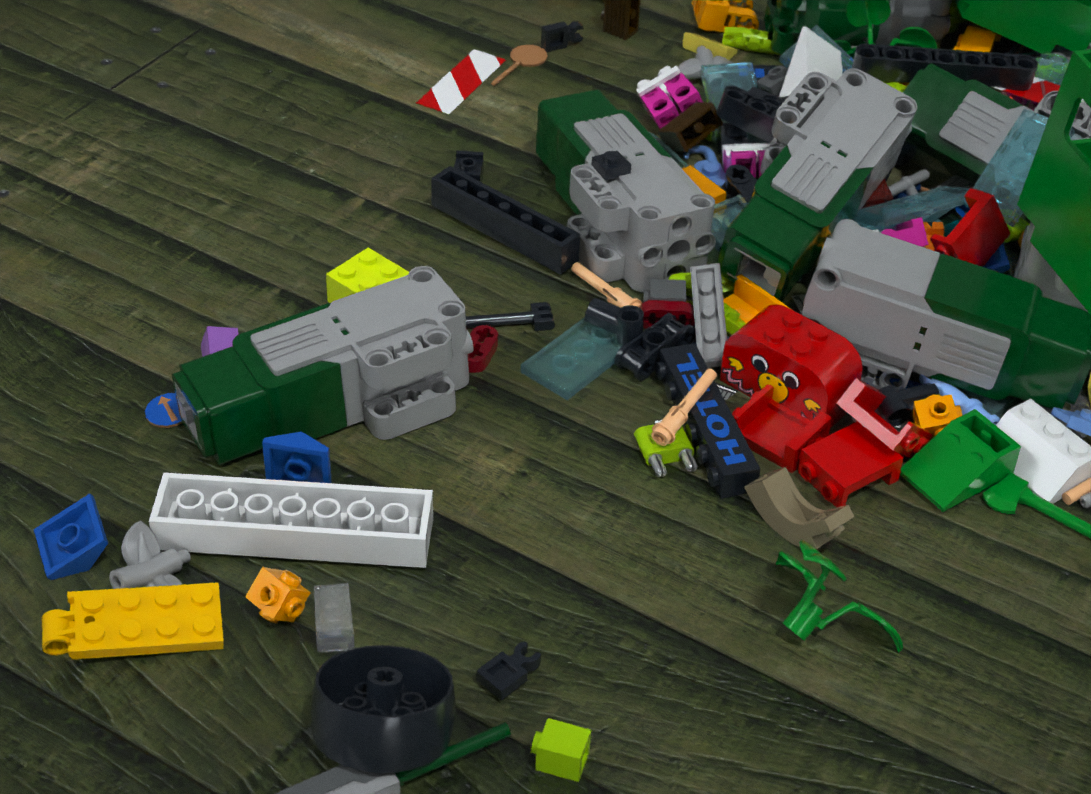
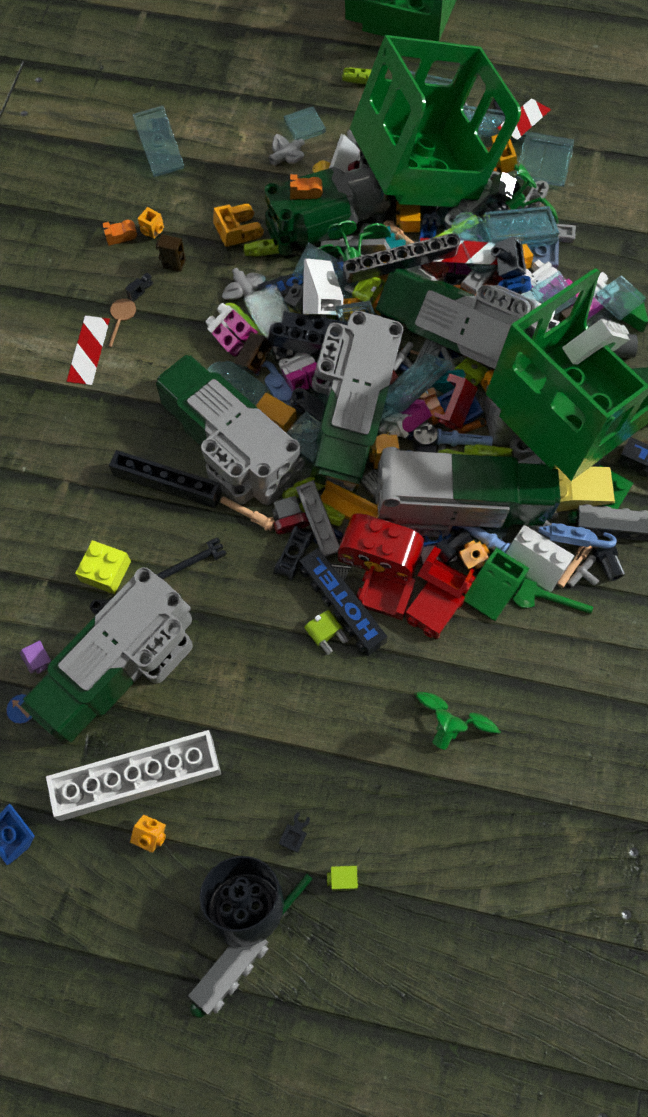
camera: 15 degrees left, 25 degrees up
yellow hinge [42,582,224,660] -> none
light grey plant [109,520,191,589] -> none
blue slope [262,432,332,483] -> none
clear tile [313,583,355,653] -> none
black brick [454,150,484,182] -> none
dark red beam [468,325,498,373] -> none
clear light blue tile [521,317,623,400] -> none
black piece [585,298,644,345] -> none
black plate [592,151,631,180] -> none
light nougat pin [651,369,717,446] -> none
light yellow slope [682,32,738,60] -> none
dark tan arch [744,467,855,549] -> none
clear light blue tile [963,108,1075,227] -> none

